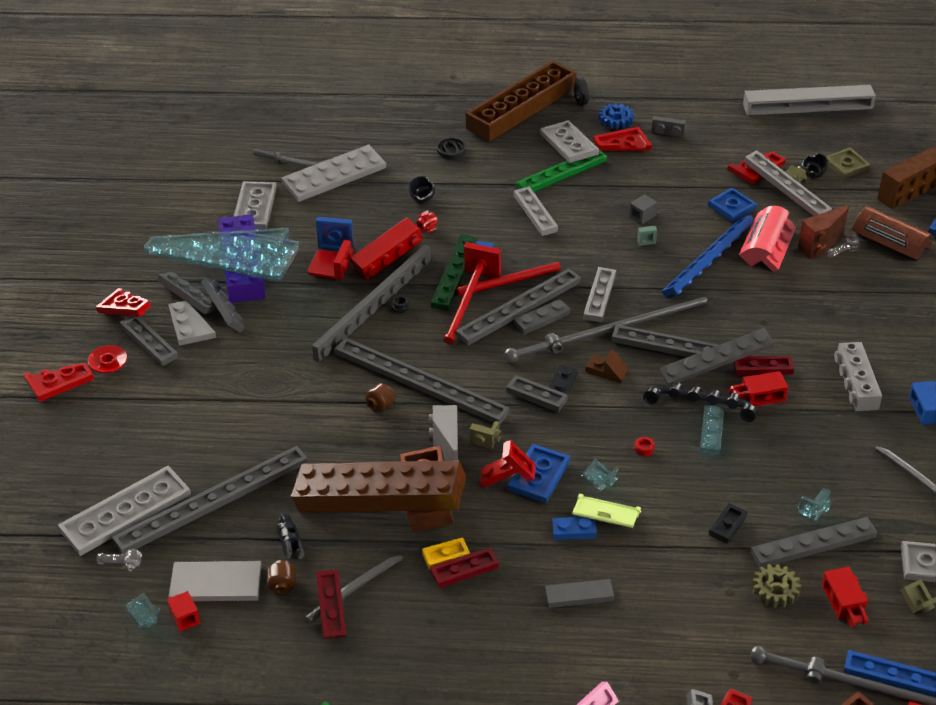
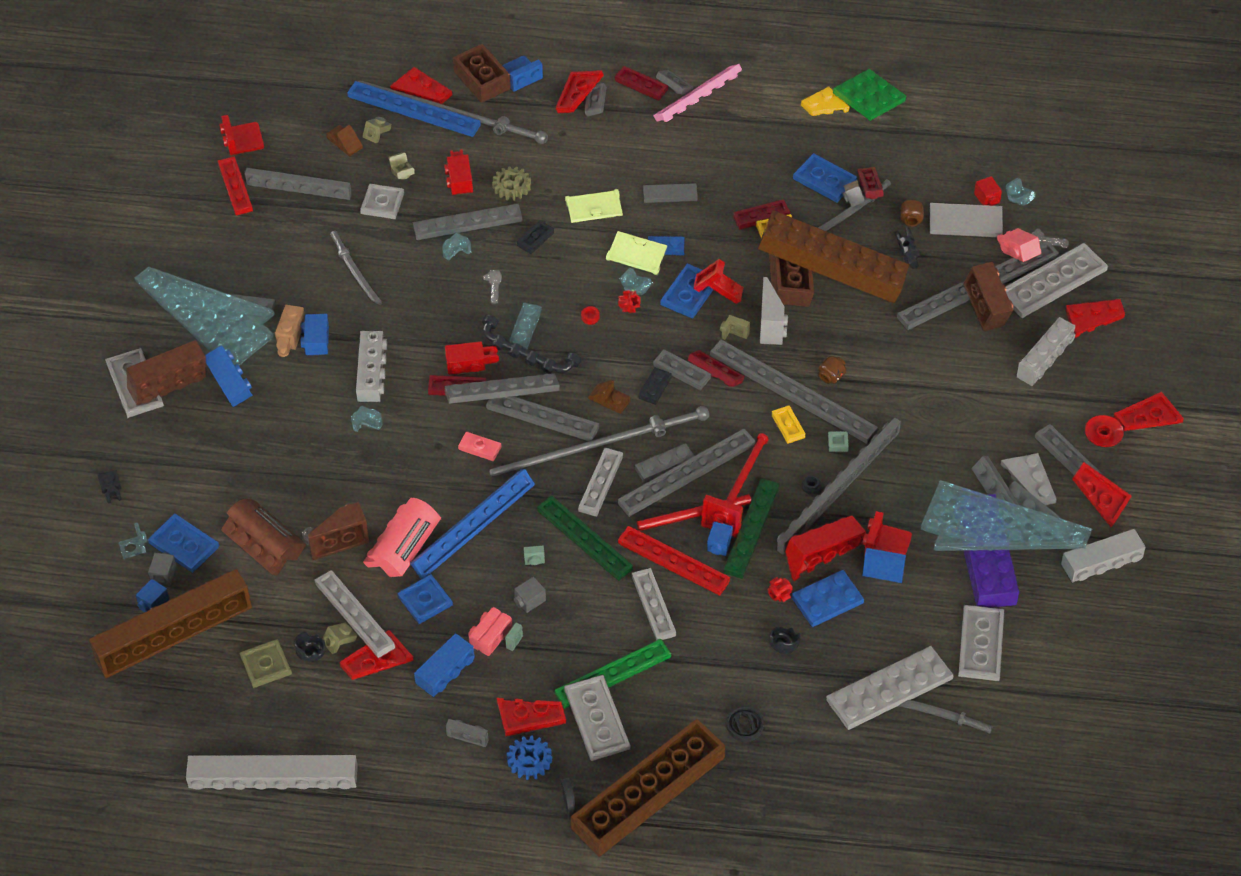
camera: 175 degrees left, 10 degrees up
none -> clear light blue bracket [351,406,383,431]
none -> blue brick [414,633,475,697]
none -> coral plate [458,432,501,461]
none -> coral brick [468,607,513,656]
none -> clear piece [483,270,502,304]
none -> sand green tile [505,623,523,651]
none -> dark green plate [537,496,633,581]
none -> yellowish green door [565,189,623,223]
none -> red gear [618,290,641,313]
none -> red plate [618,526,730,596]
none -> dark red plate [688,350,745,387]
none -> yellow plate [772,406,805,444]
none -> blue plate [792,570,864,627]
none -> blue plate [793,153,857,203]
none -> sand green plate [828,432,849,452]
none -> dark grey plate [843,180,865,207]
none -> copper brick [963,262,1013,331]
none -> coral brick [997,228,1041,262]
none -> light grey brick [1017,317,1075,386]
none -> light grey brick [1061,529,1145,582]
none -> red wing [1066,299,1125,338]

